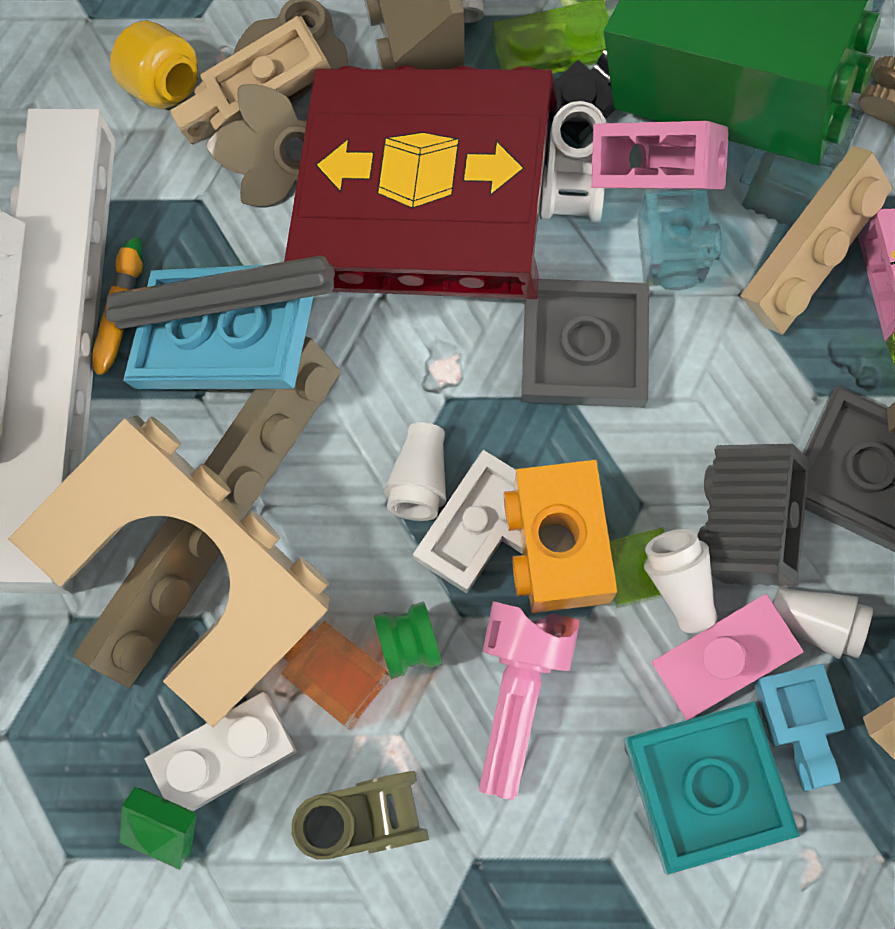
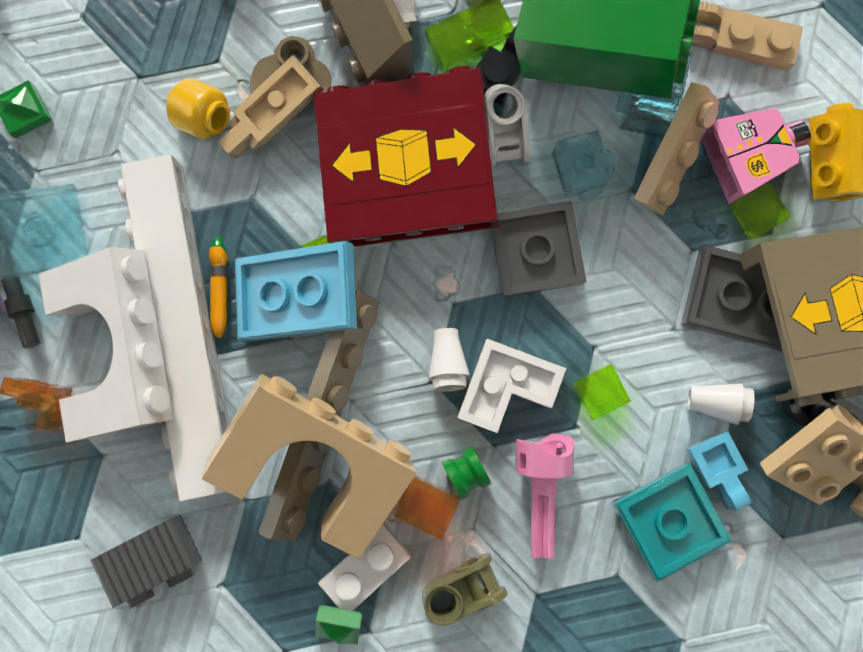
camera: 20 degrees left, 10 degrees up
dark grey axle [105,255,335,329] -> none
dark tan plate [206,84,307,206] -> none
light orange brick [503,460,617,613] -> none
bright pink torso [591,121,729,190] -> none
white cone [644,529,718,633] -> none
bright pink tile [651,594,804,720] -> none
dark grey brick [698,443,810,587] -> none

